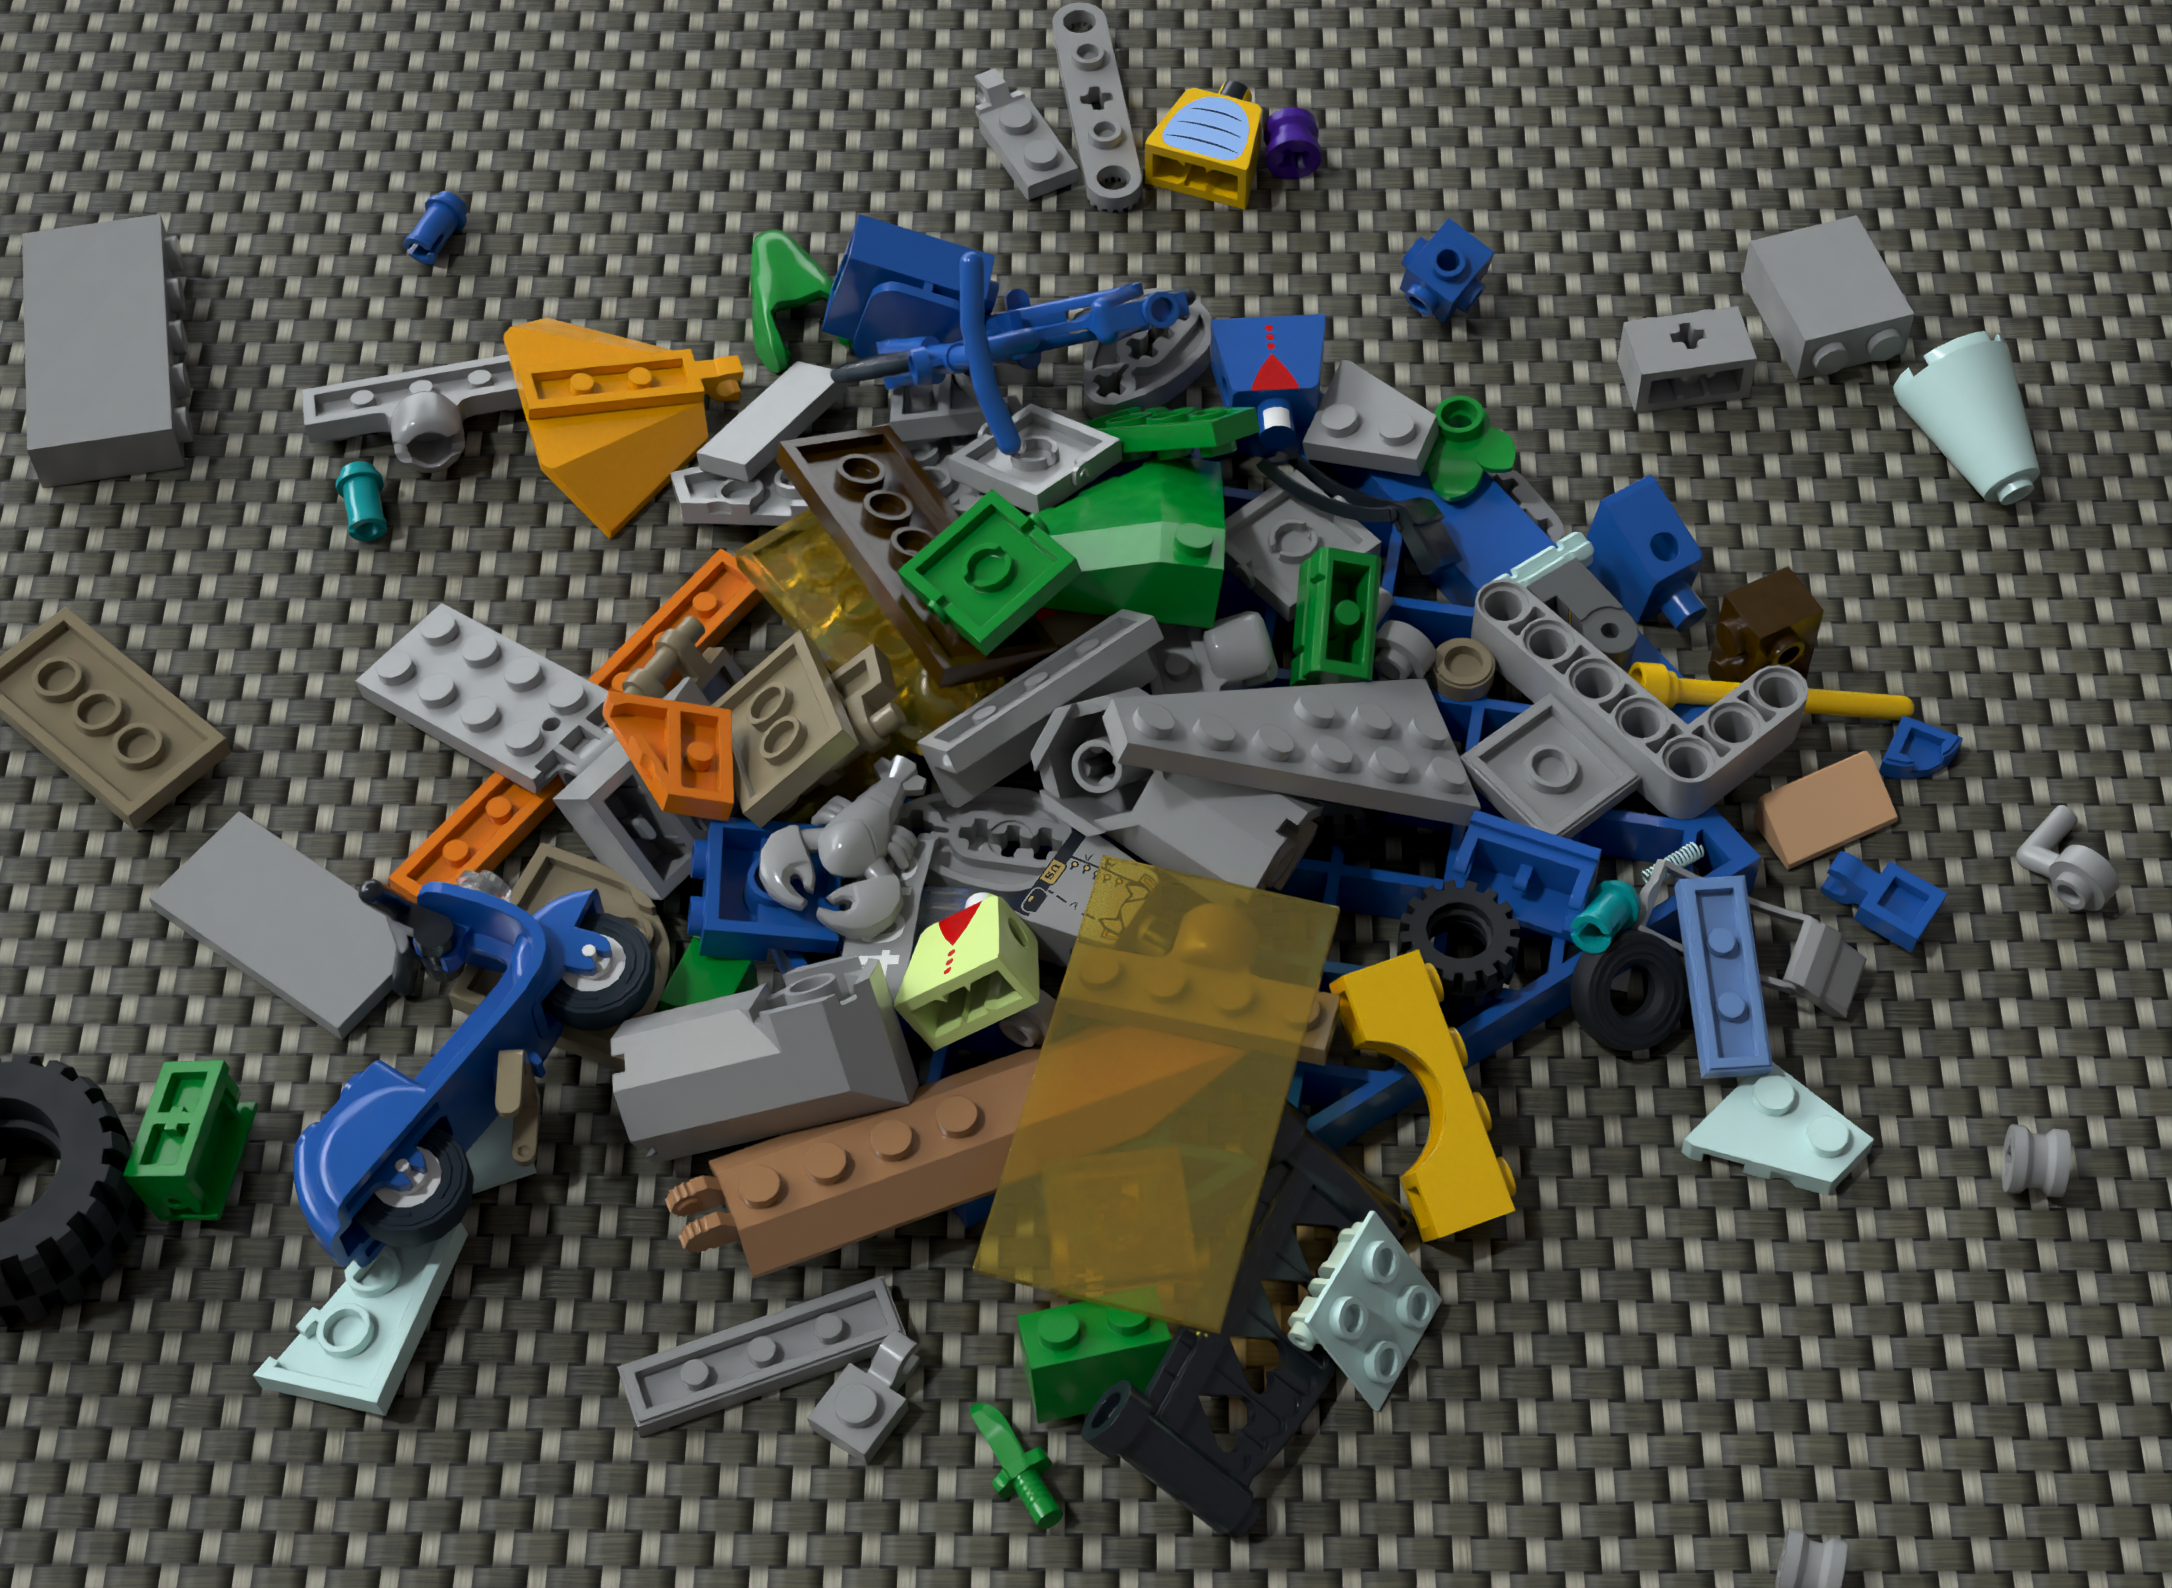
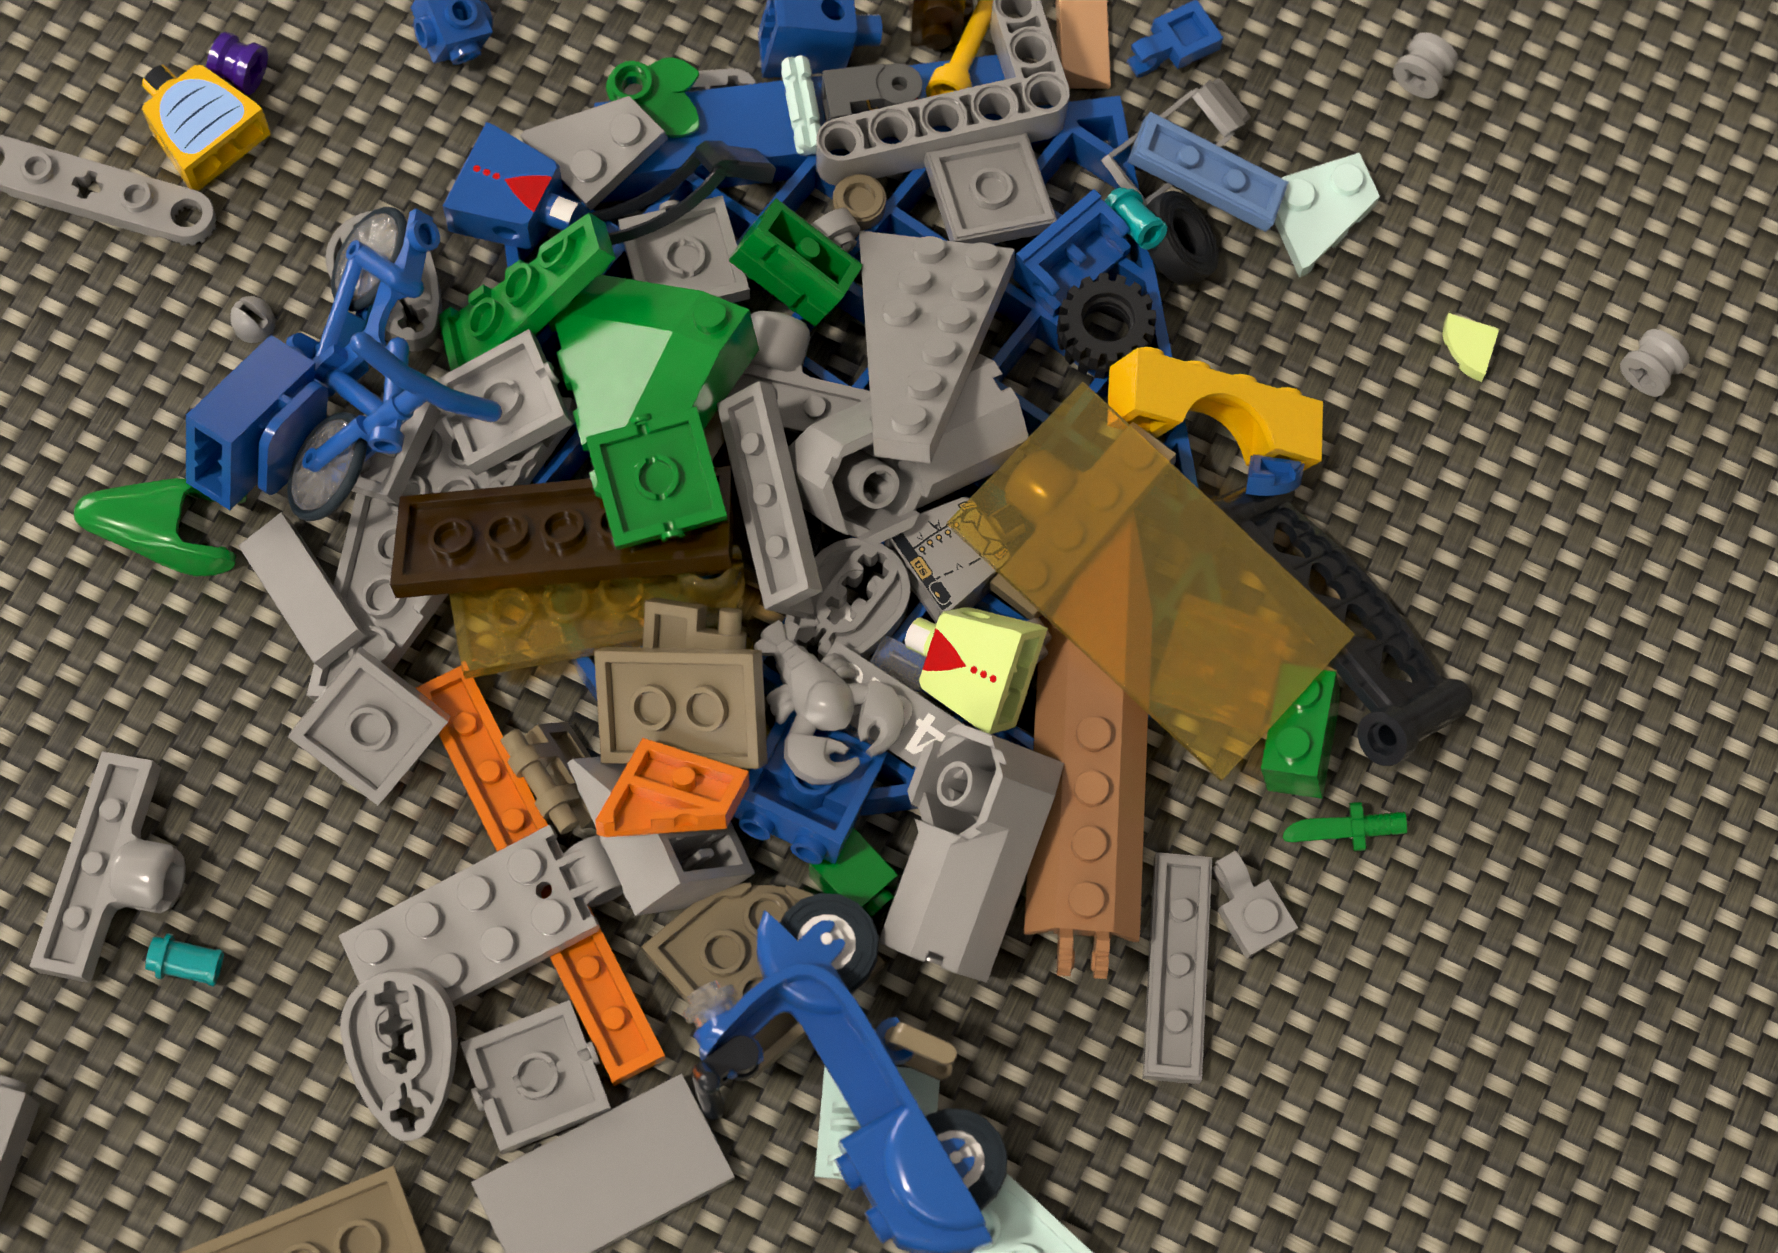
camera: 70 degrees left, 15 degrees up
light orange panel [503,318,744,539] -> none
light grey hinge [975,68,1079,201] -> none
light aqua hinge [1288,1211,1442,1411] -> none
light aqua leg [1642,842,1704,883] -> none
none -> light grey hinge [230,296,276,343]
none -> light grey plate [288,646,450,806]
none -> light grey piece [340,968,458,1141]
none -> light grey plate [460,1000,611,1155]
none -> blue tile [1245,455,1305,496]
none -> yellowish green tile [1443,313,1499,382]

